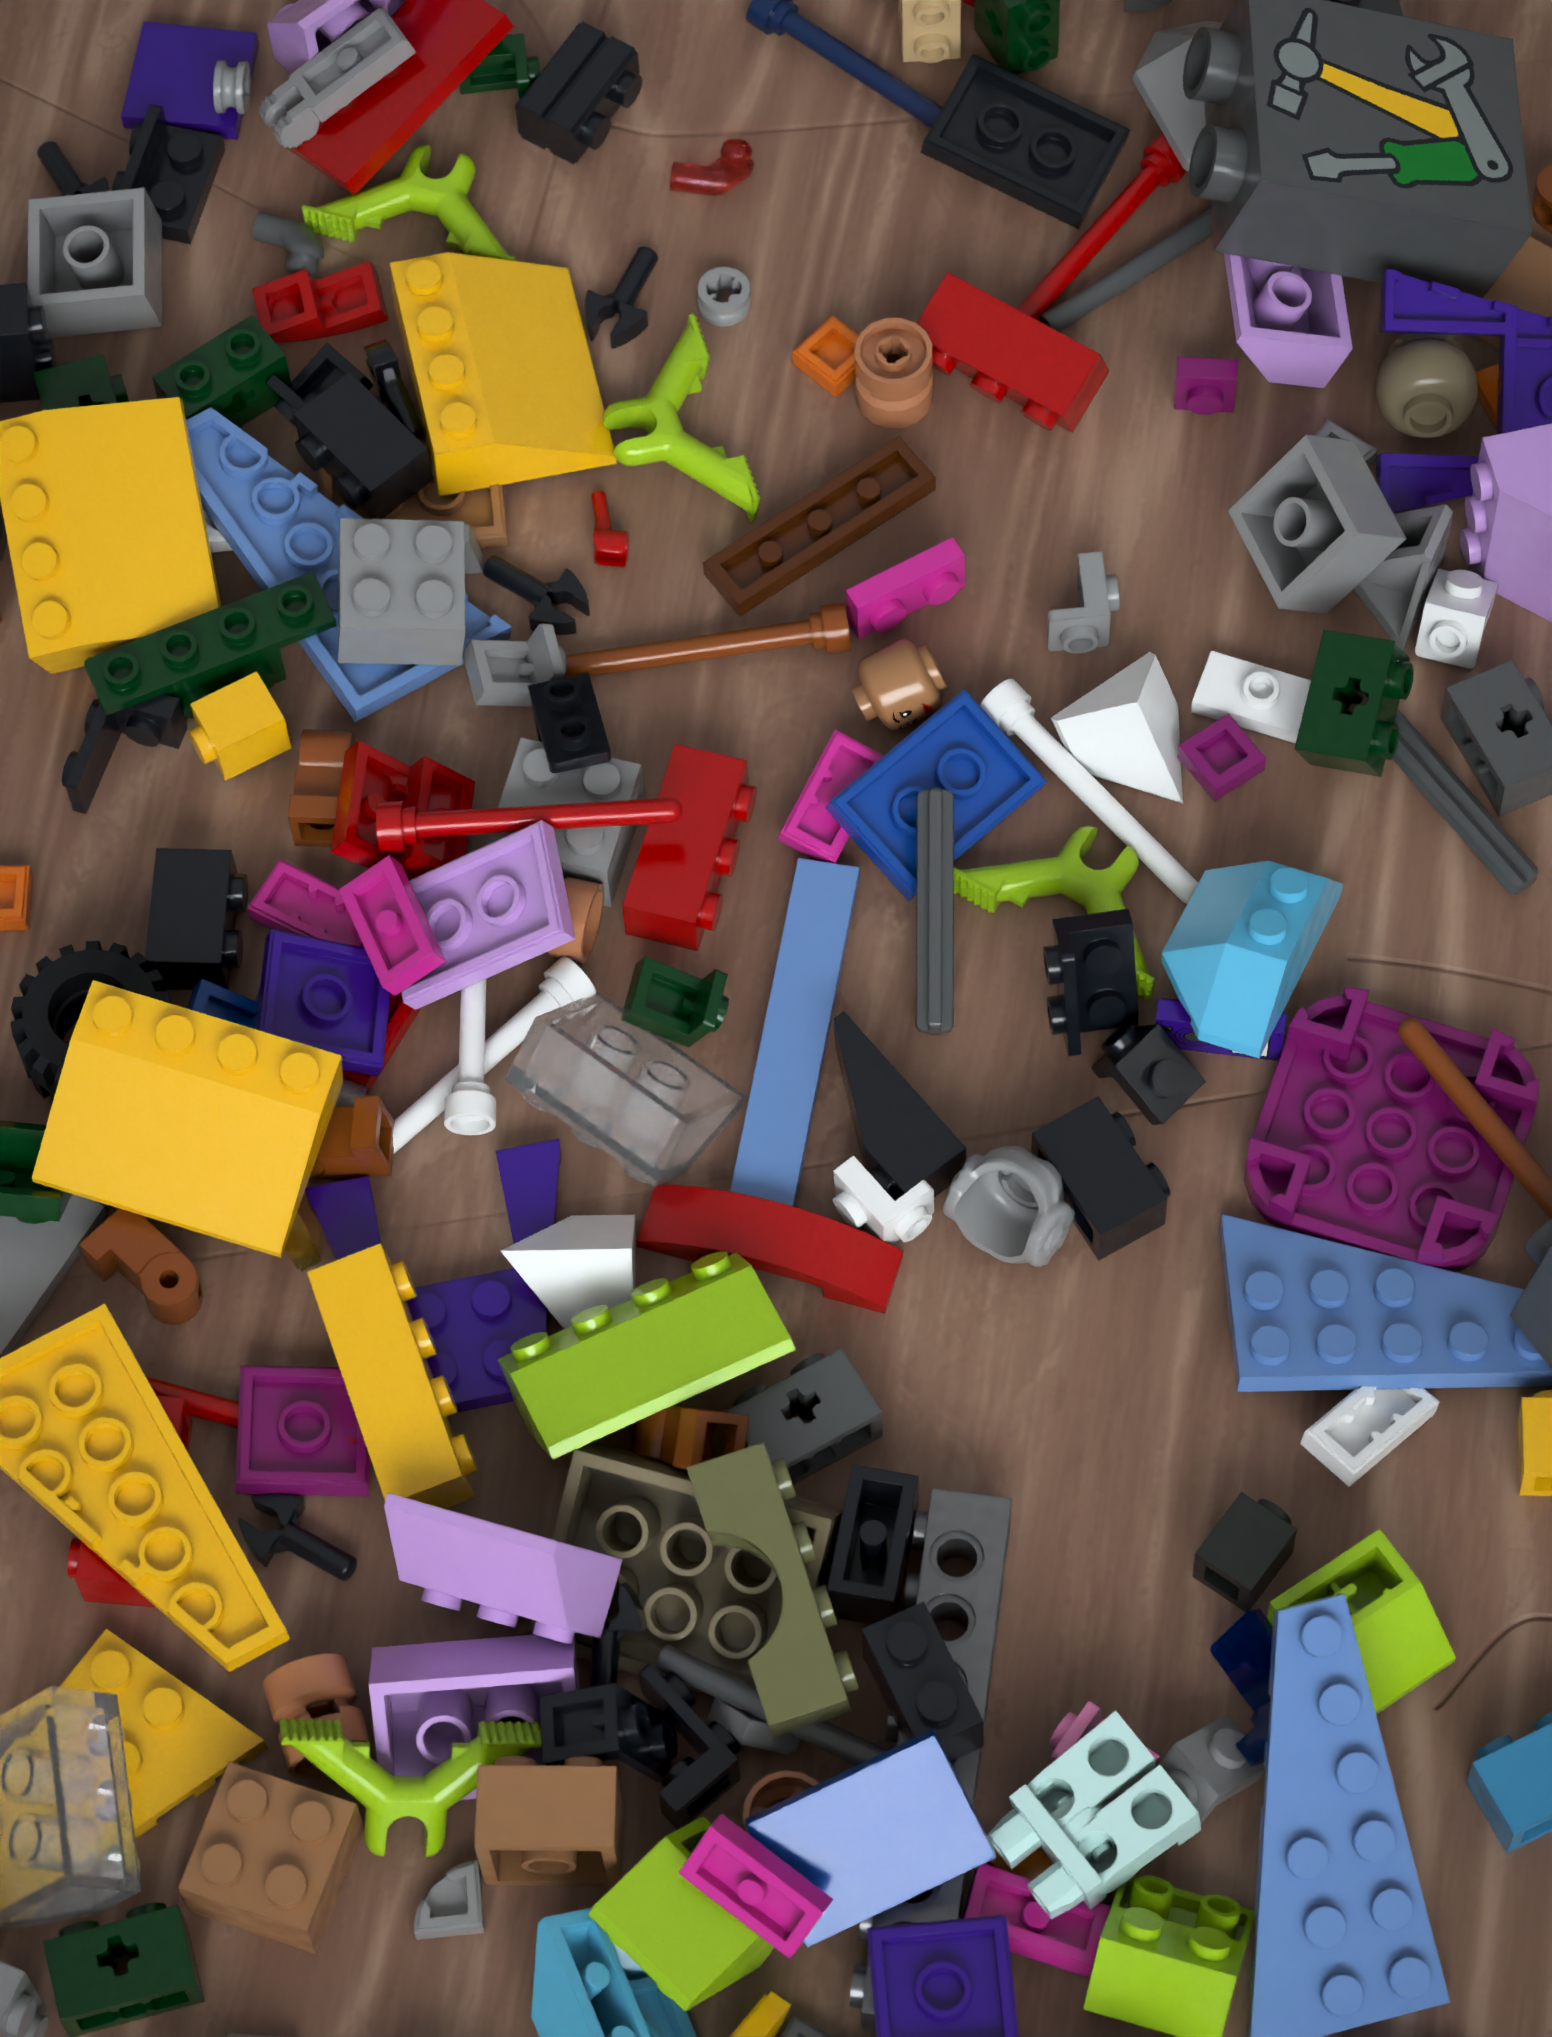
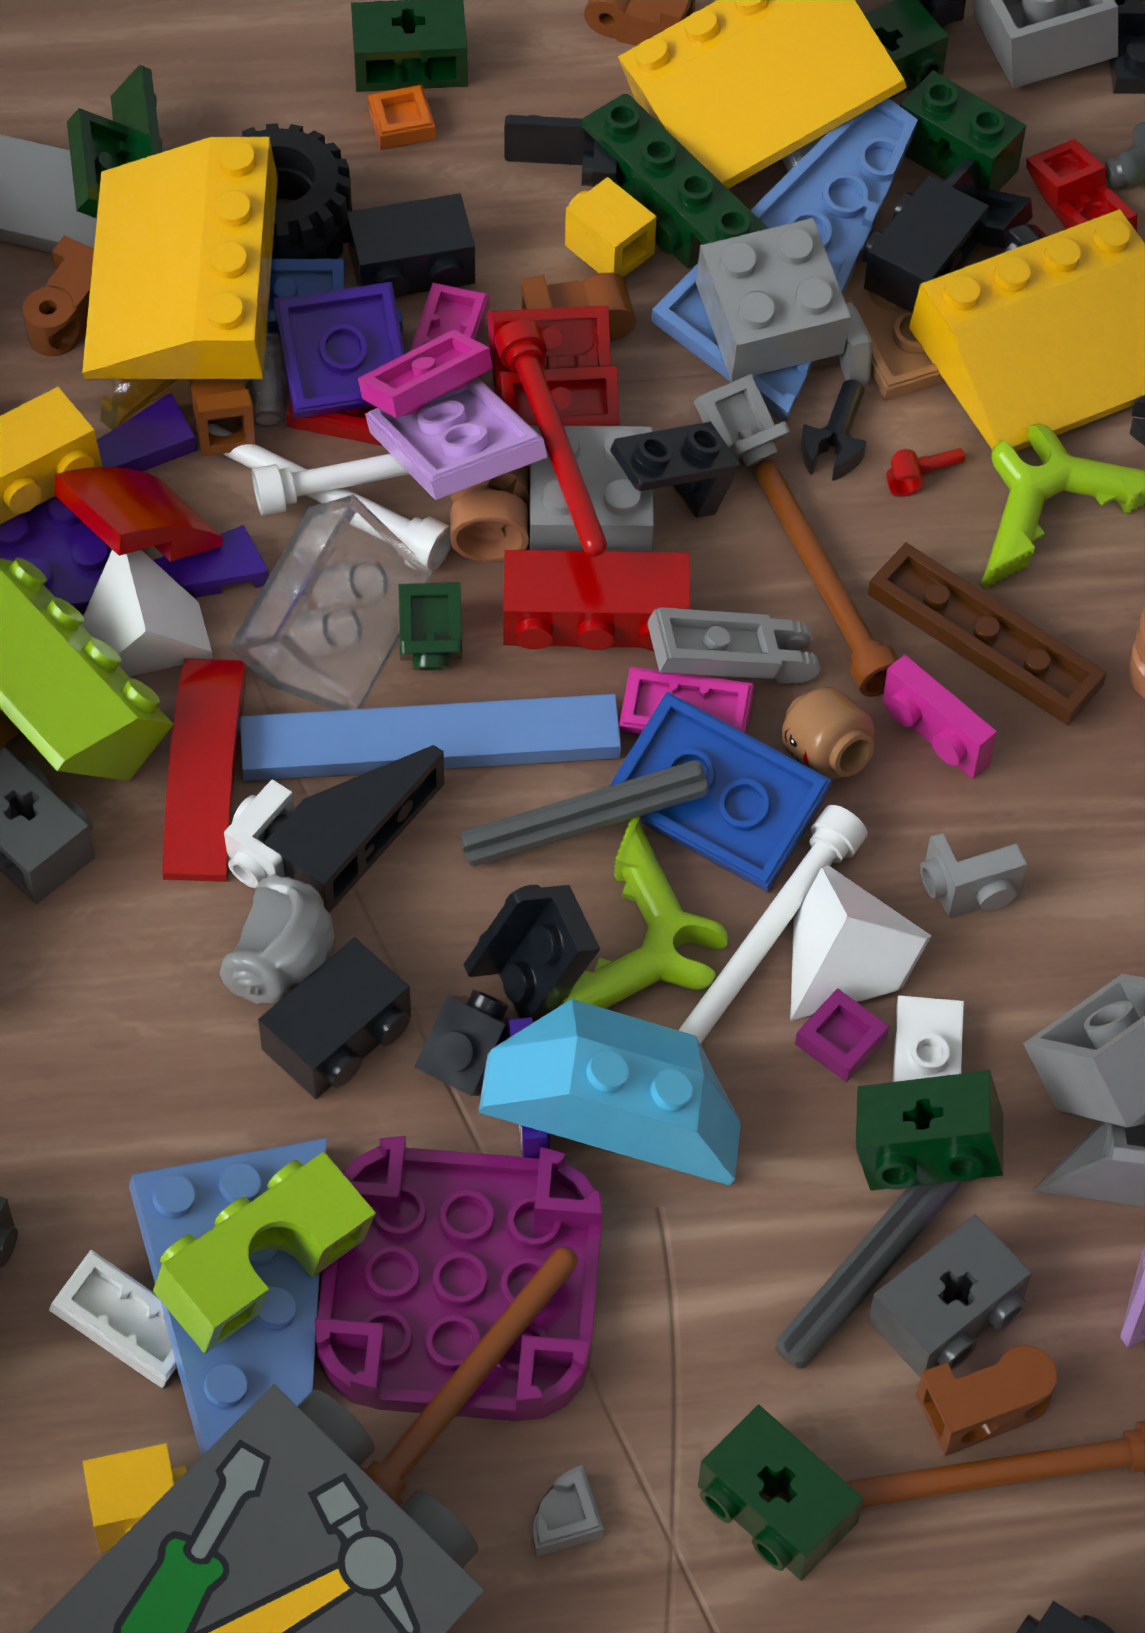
camera: 70 degrees right, 5 degrees down
white bracket [1415,568,1498,669] -> none
none -> red slope [54,467,223,562]
none -> lime arch [153,1151,376,1354]
none -> light grey hinge [647,607,821,684]

